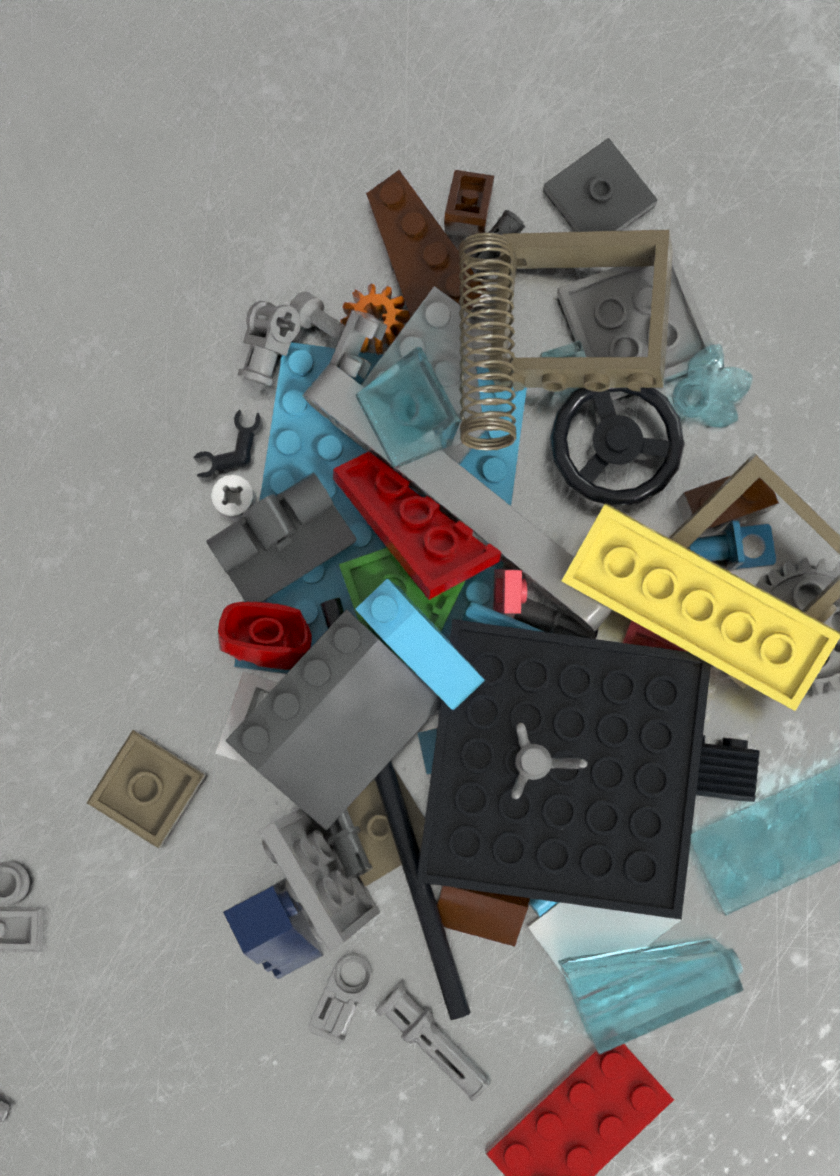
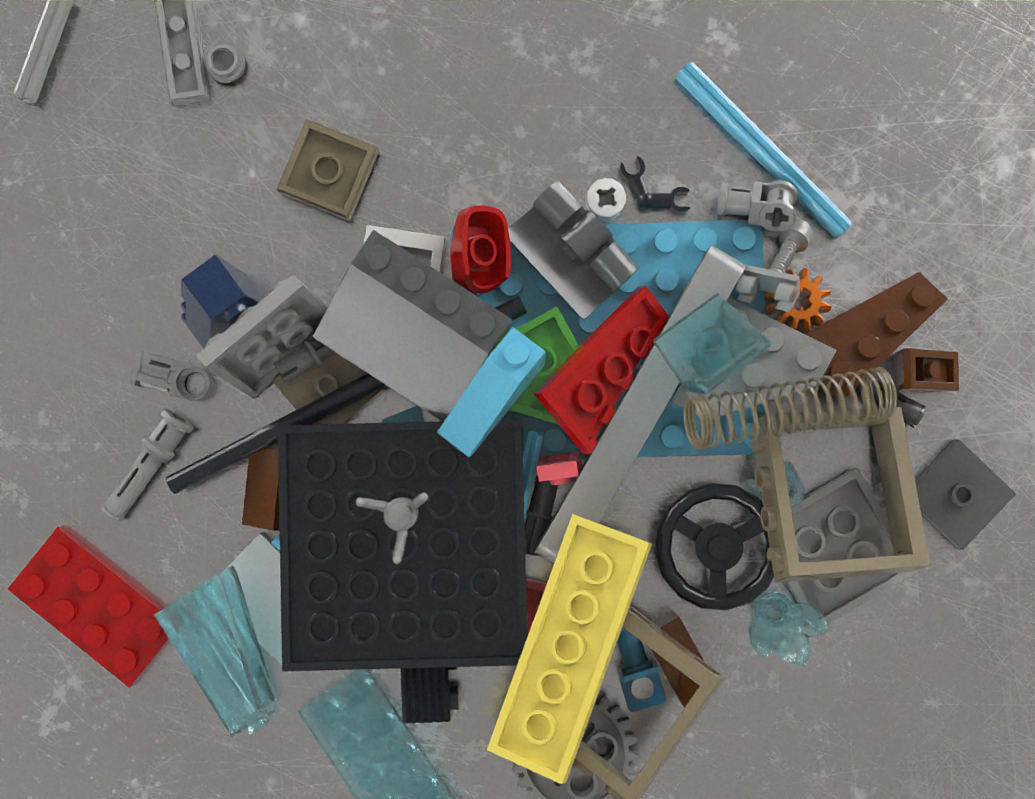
camera: 80 degrees right, 5 degrees up
none -> medium azure axle [676,62,851,238]

